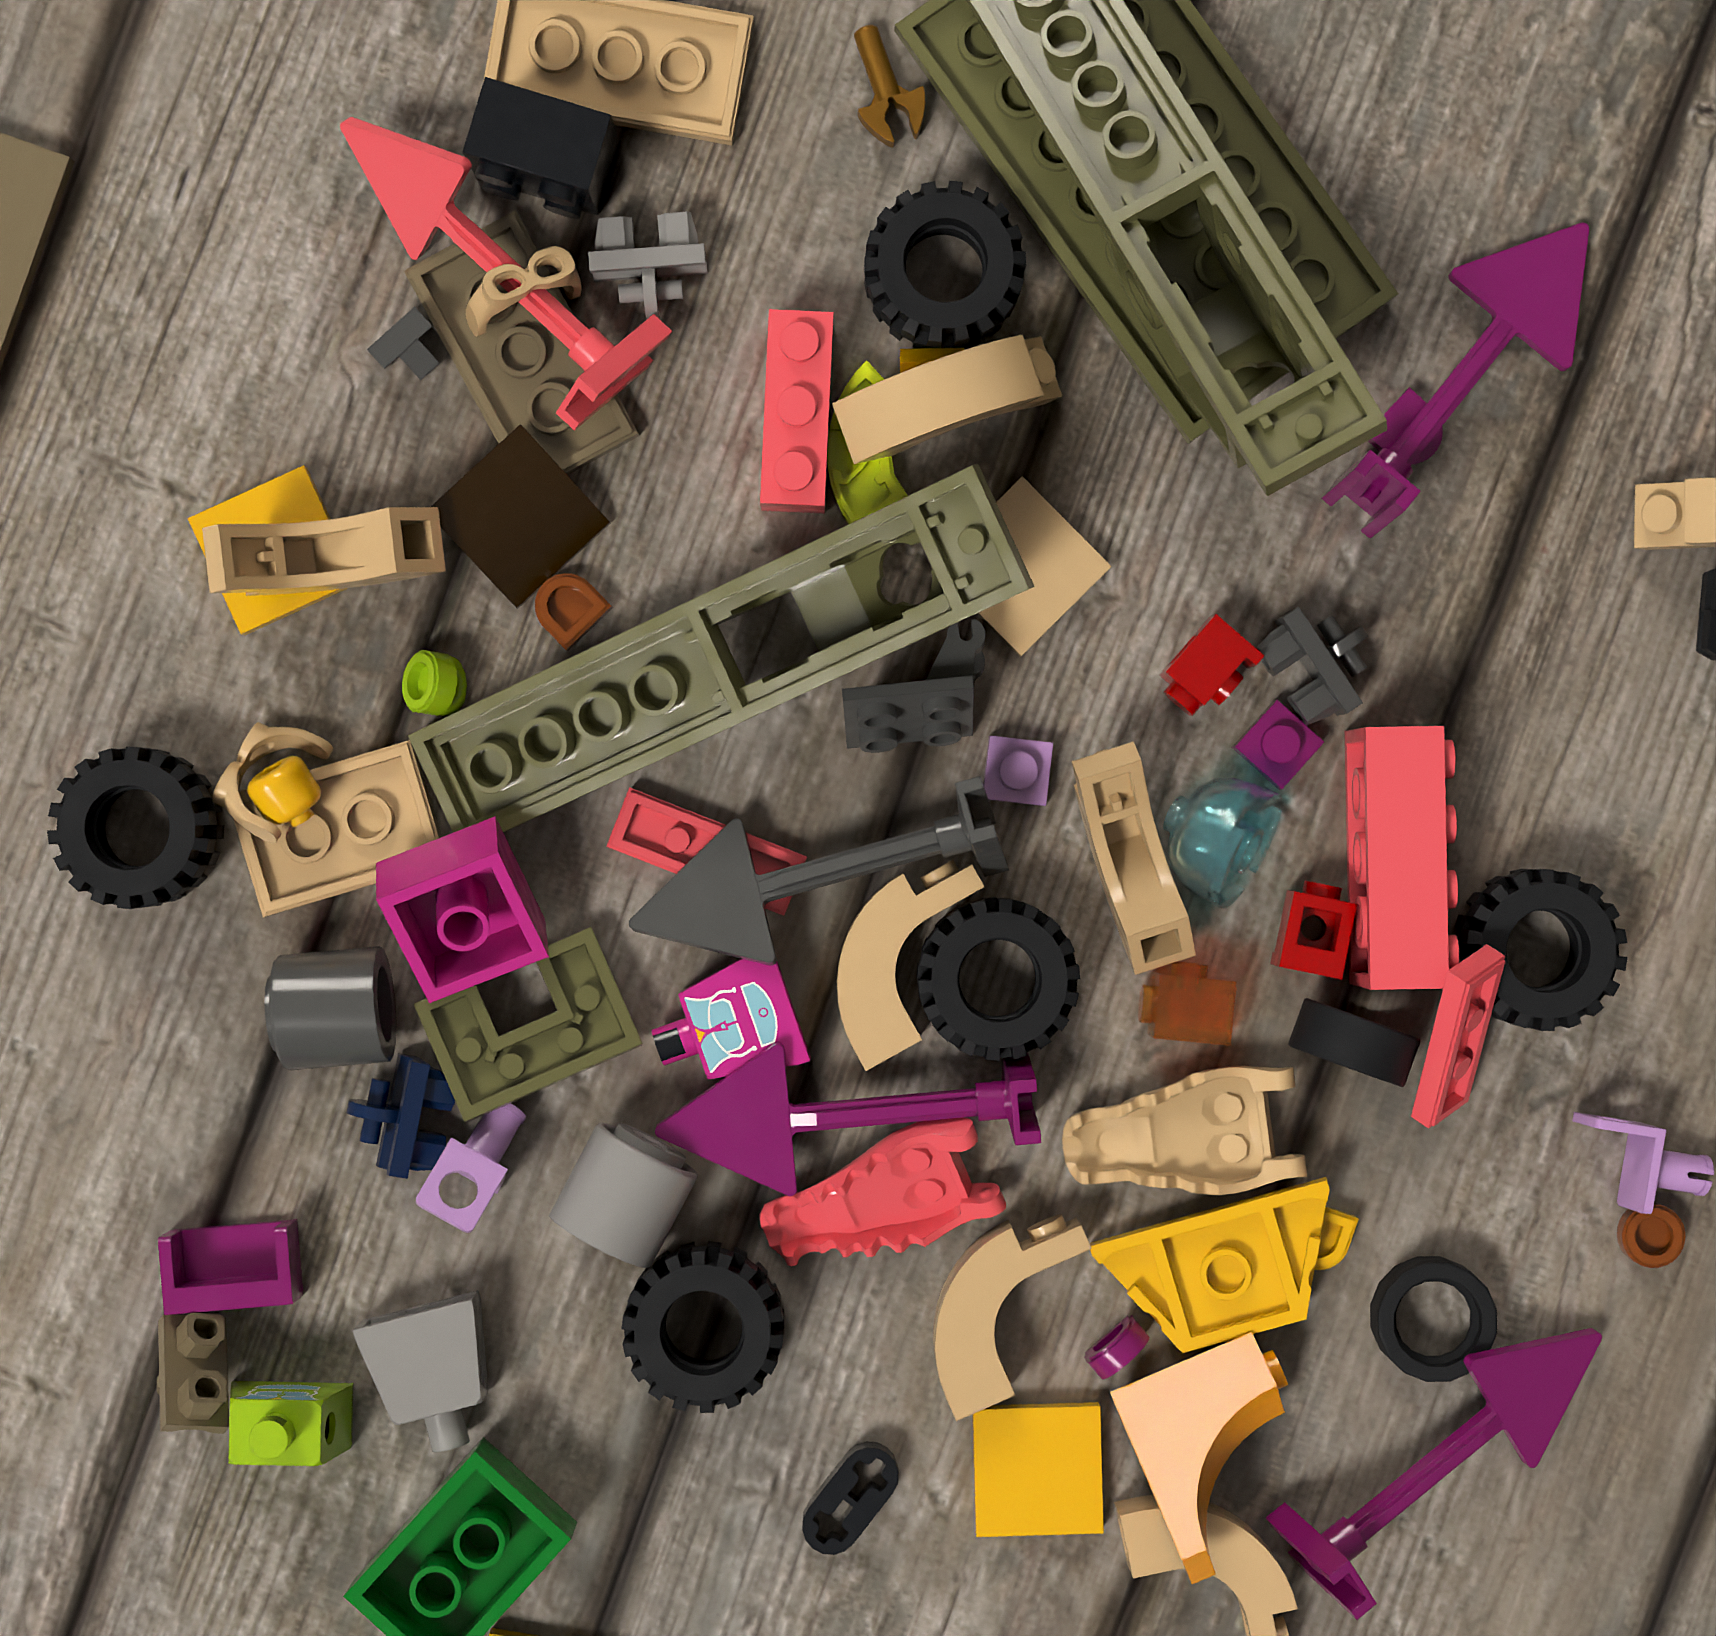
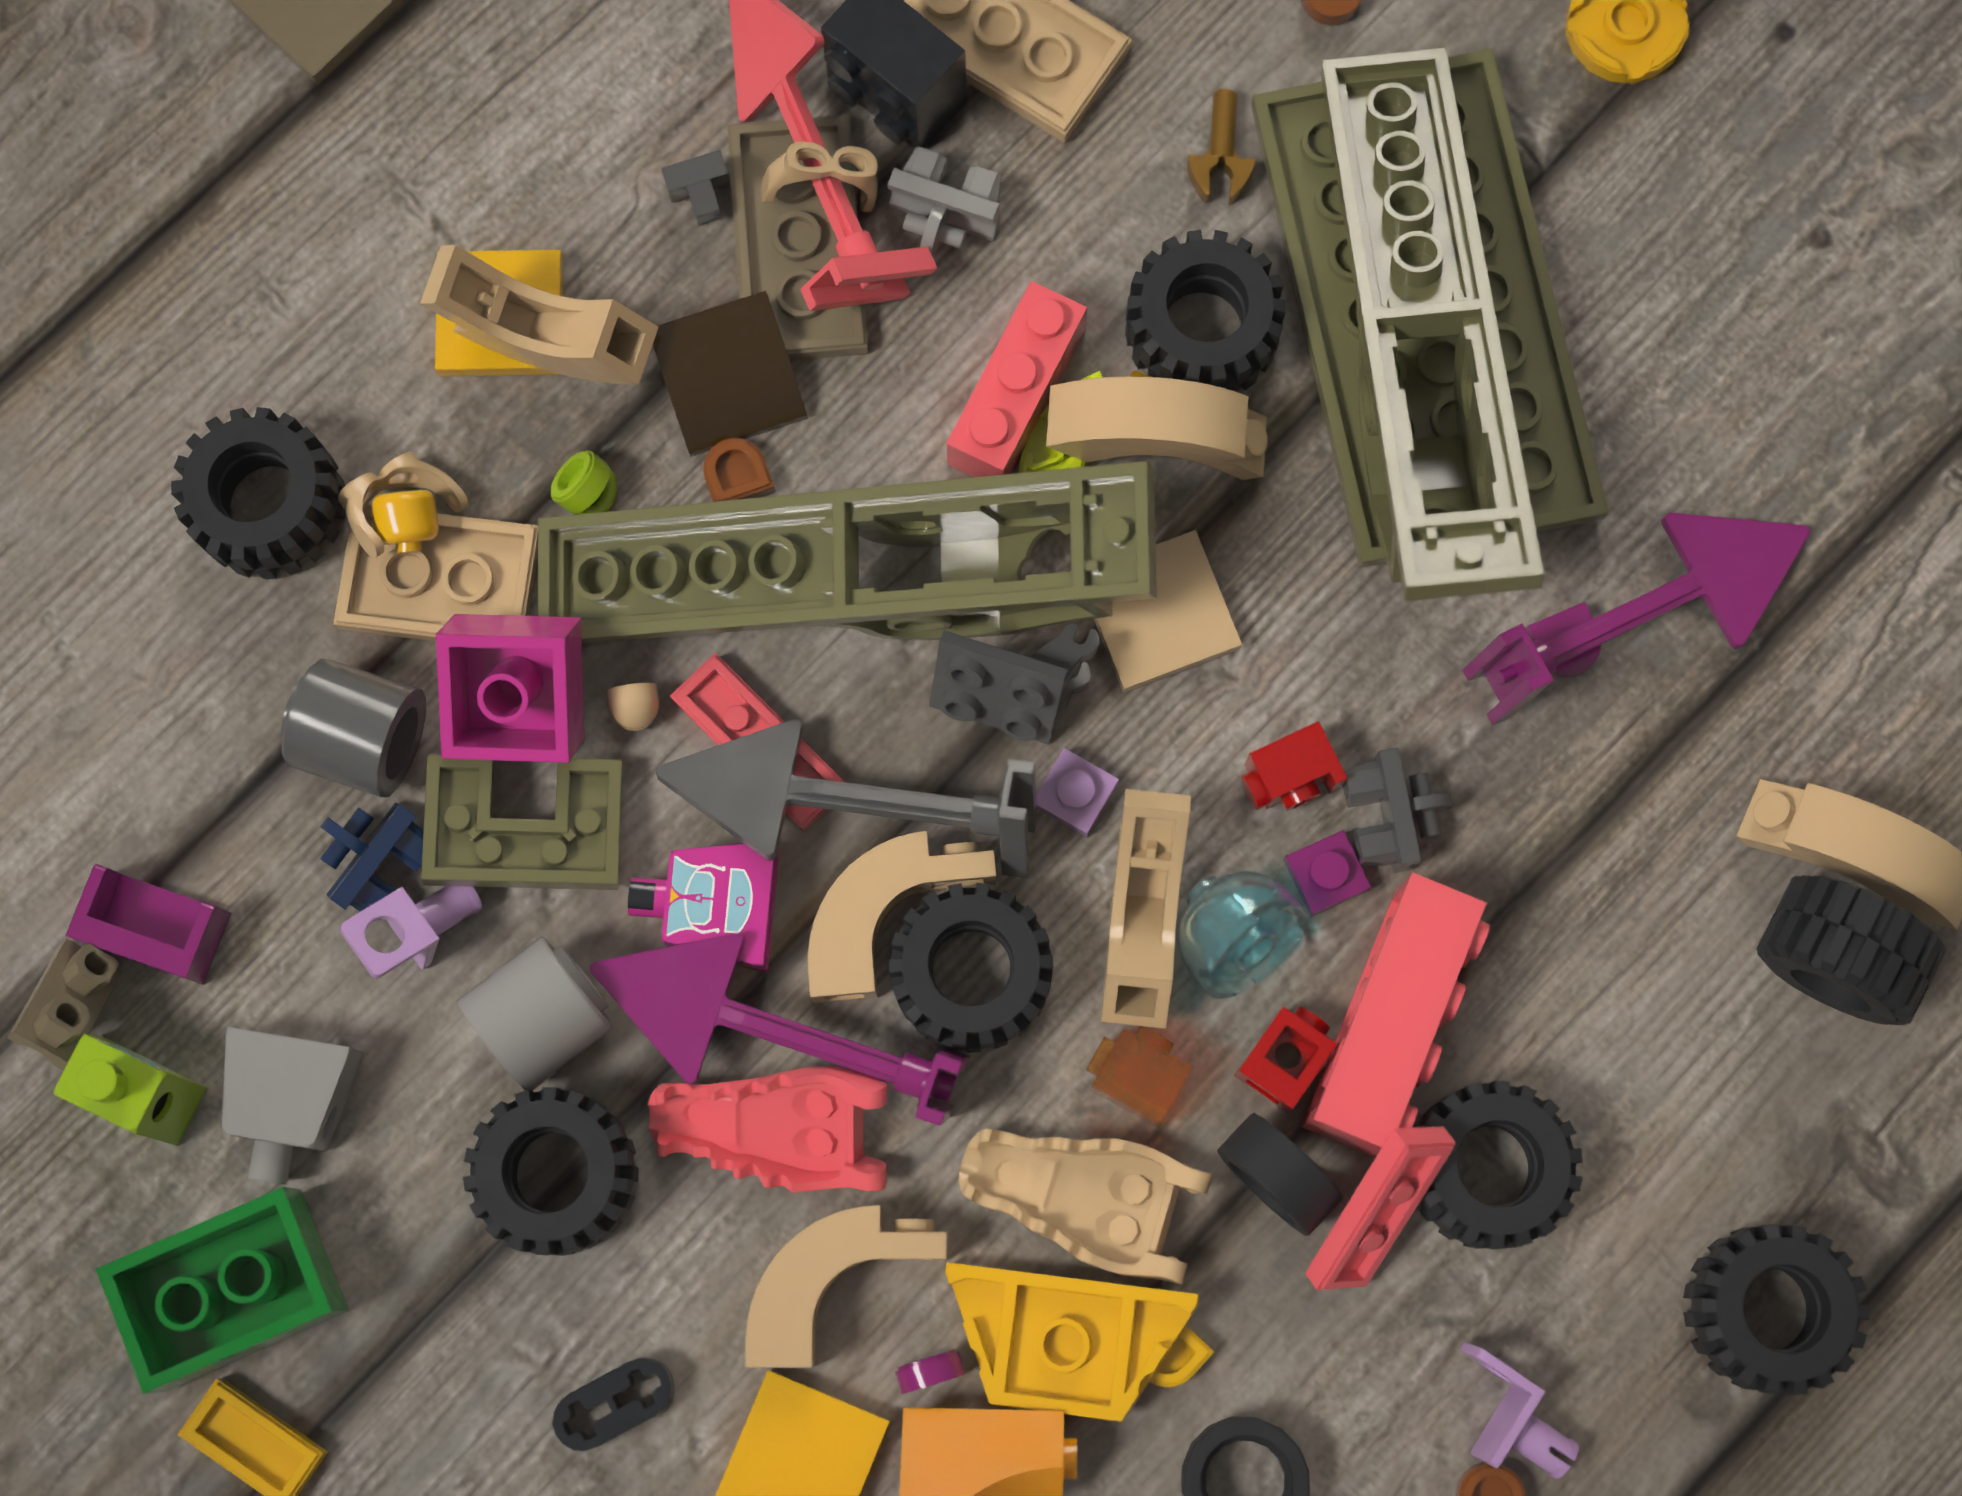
camera: 25 degrees right, 10 degrees down
none -> tan hinge [606,683,660,731]

